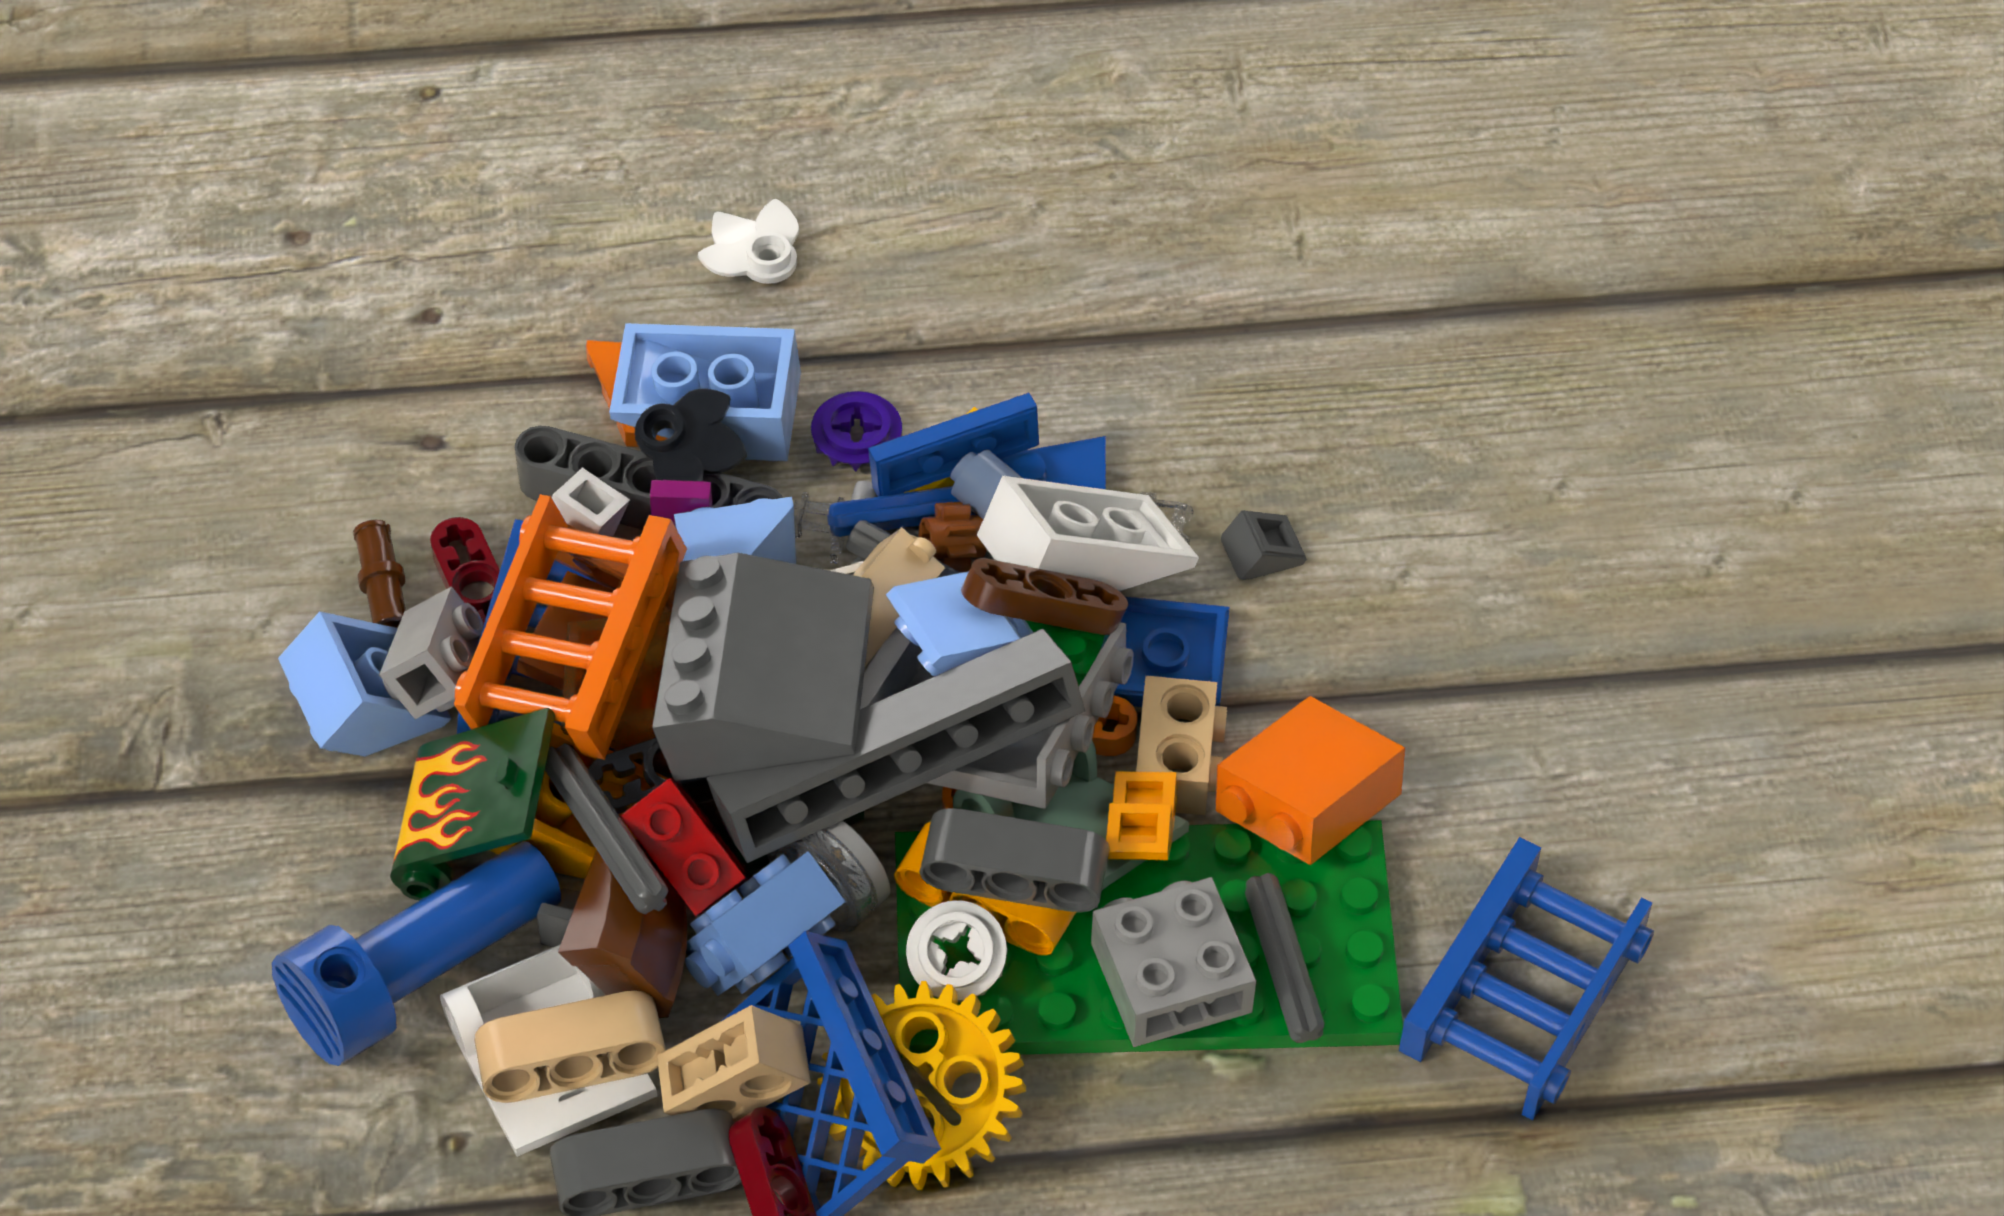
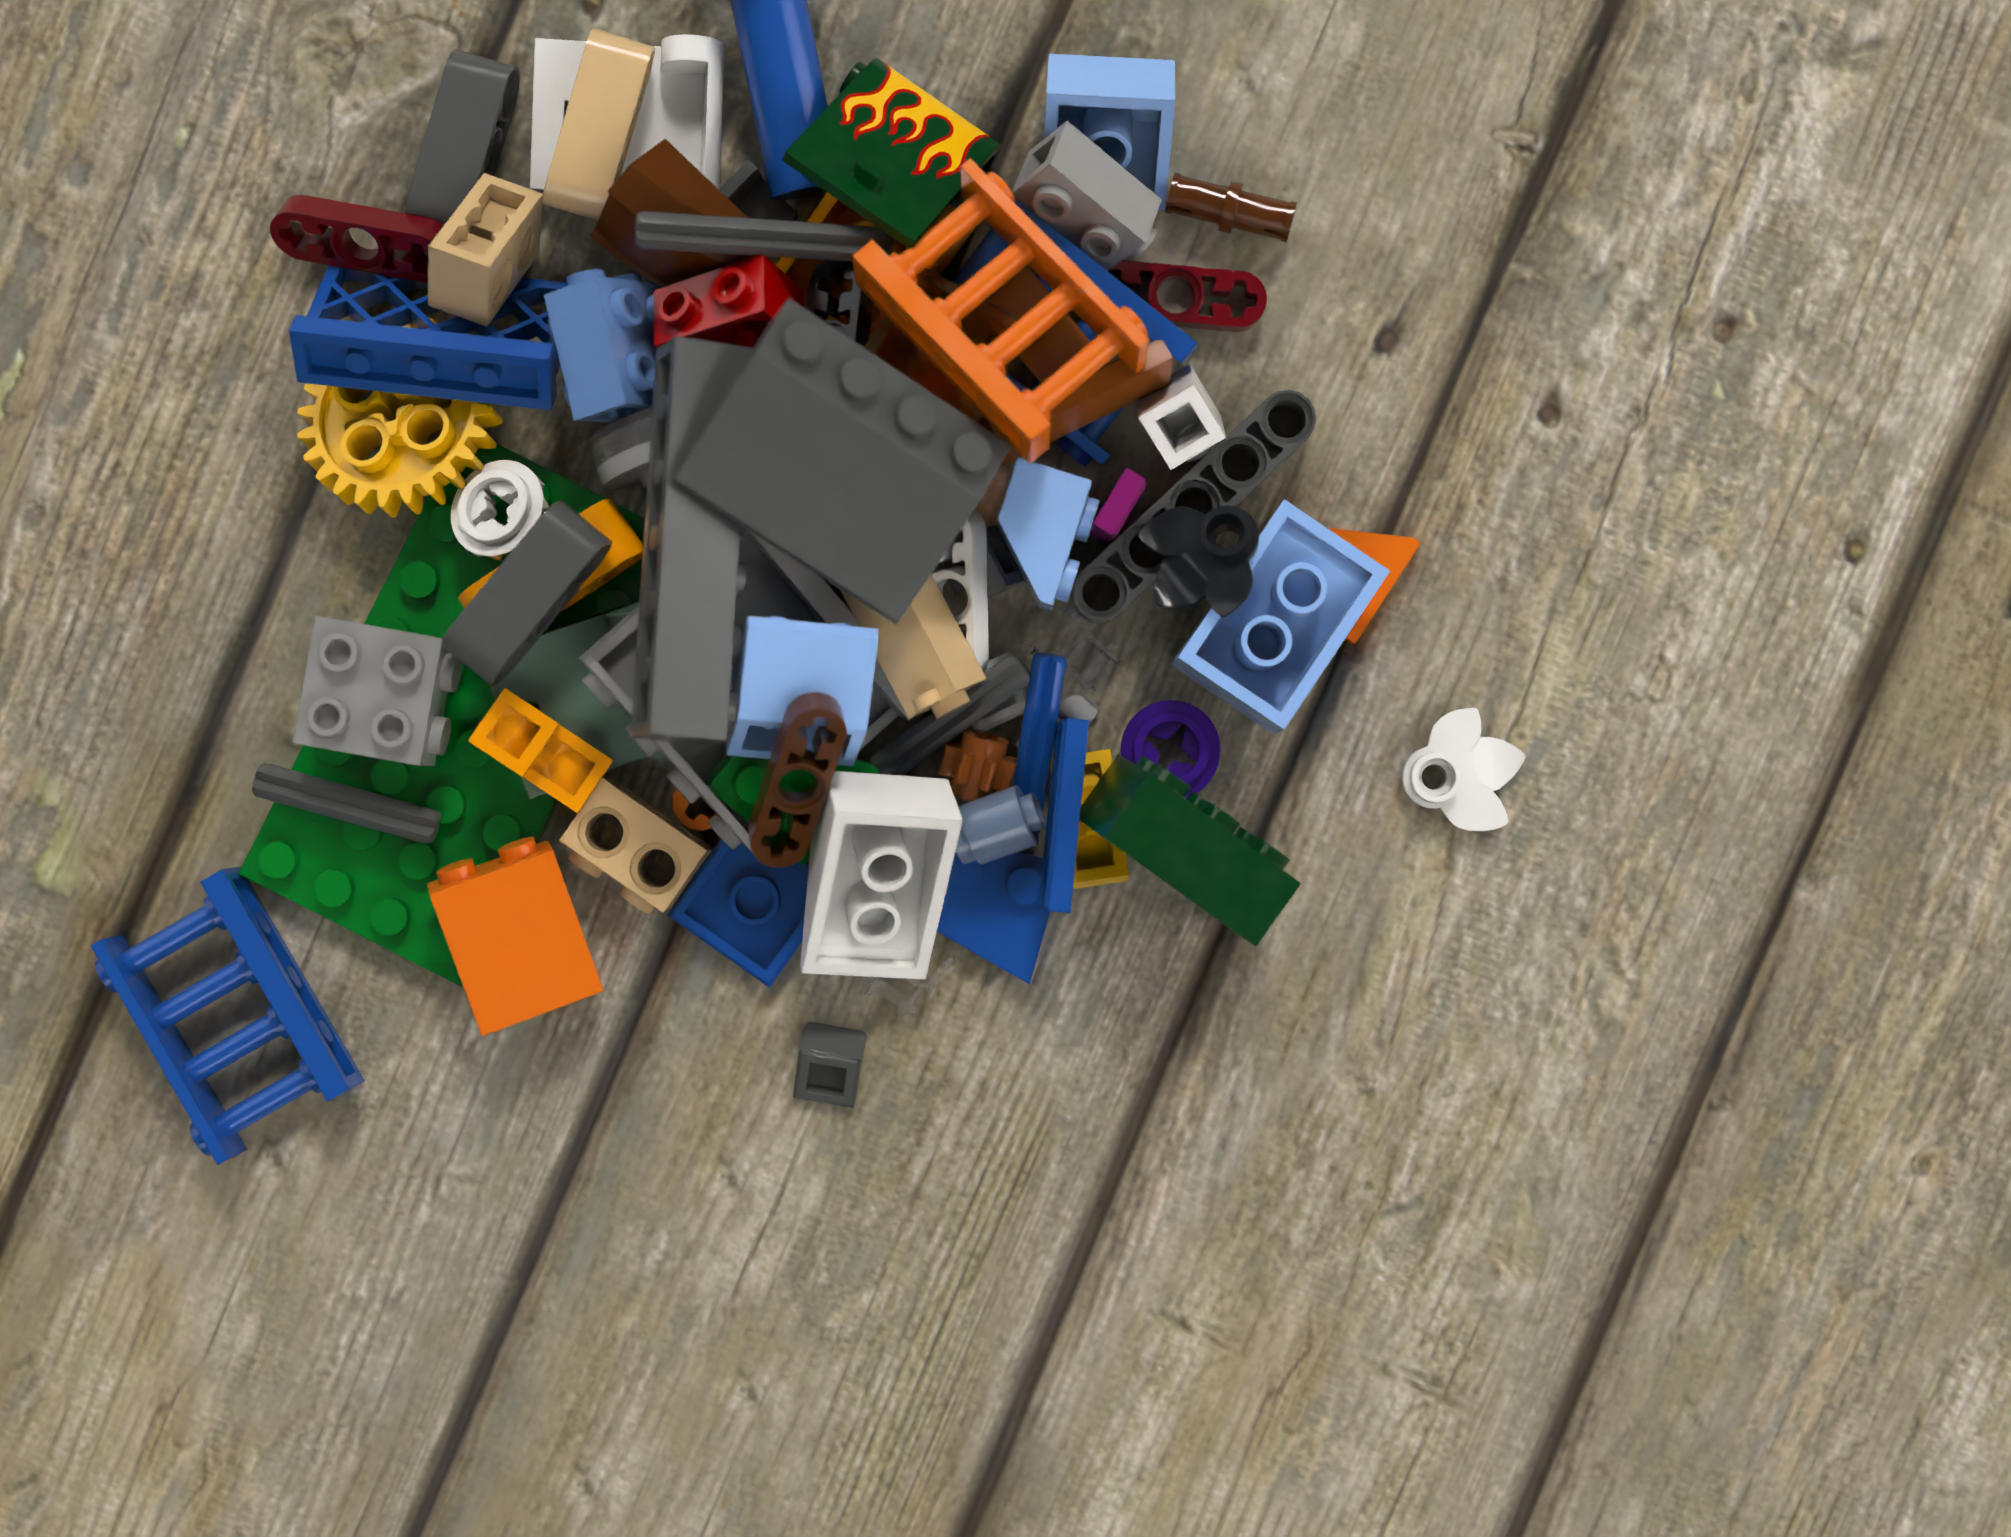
camera: 120 degrees right, 35 degrees up
none -> dark green brick [1080,754,1301,947]

